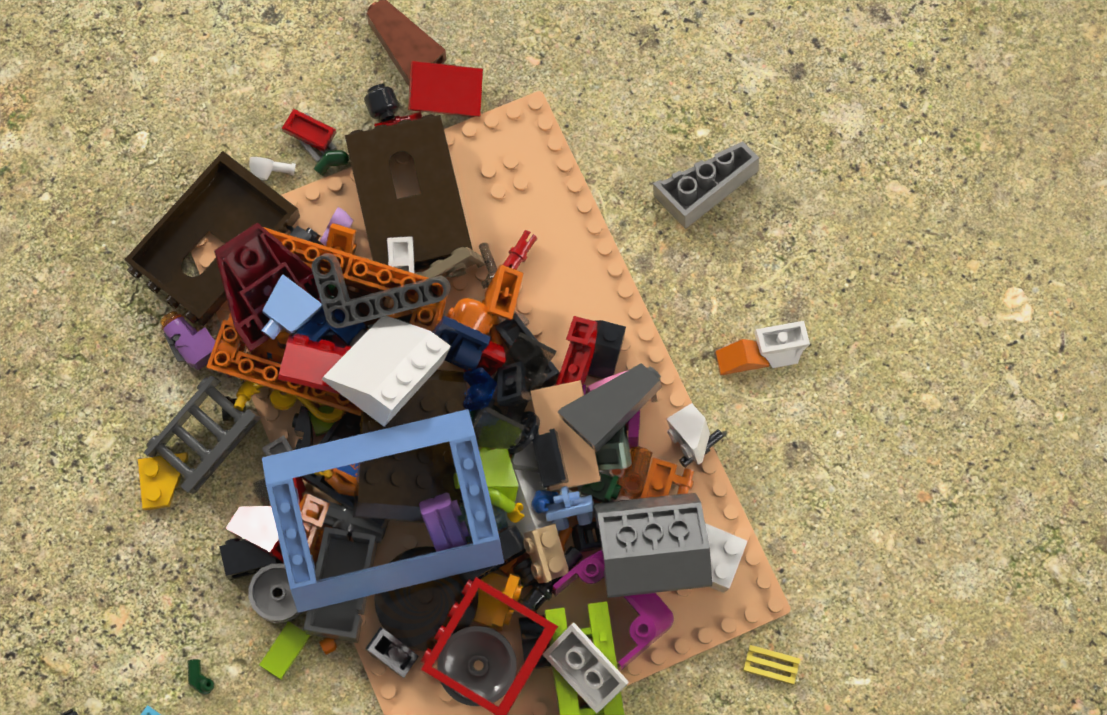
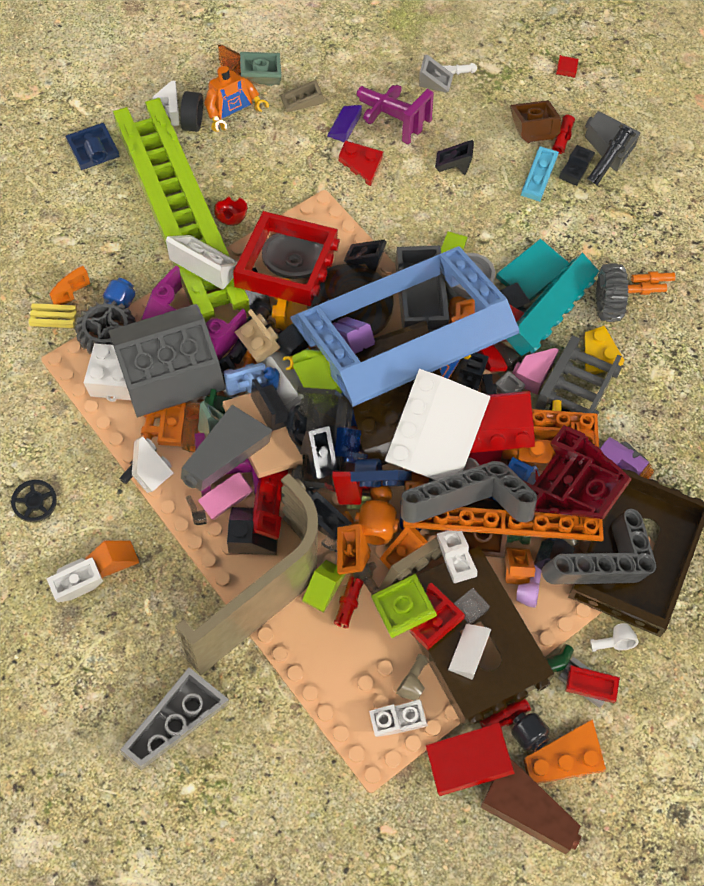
camera: 165 degrees right, 10 degrees down
dark green arm [187,659,214,694] -> none
light blue torso [261,274,322,340] -> none
none -> black wheel [11,480,57,523]
none -> orange slope [49,266,90,305]
none -> dark grey gear [75,300,136,354]
none -> blue head [103,277,136,309]
none -> dark tan panel [176,474,318,676]
none -> lime slope [302,560,346,613]
none -> white slope [369,699,428,737]
none -> lime tile [371,574,437,638]
none -> orange slope [379,527,428,570]
none -> dark tan bar [396,654,429,701]
none -> red wing [410,583,465,650]
none -> white slope [448,624,491,679]
none -> clear plate [454,588,490,624]
none -> teal tile [496,239,569,301]
none -> teal brick [506,253,599,356]
none -> bright pink slope [512,348,559,395]
none -> orange wing [523,719,606,784]
none -> dark grey beam [542,509,656,585]
none -> dark grey gear [595,263,629,322]
none -> orange bar [628,282,667,295]
none -> orange bar [631,271,676,284]

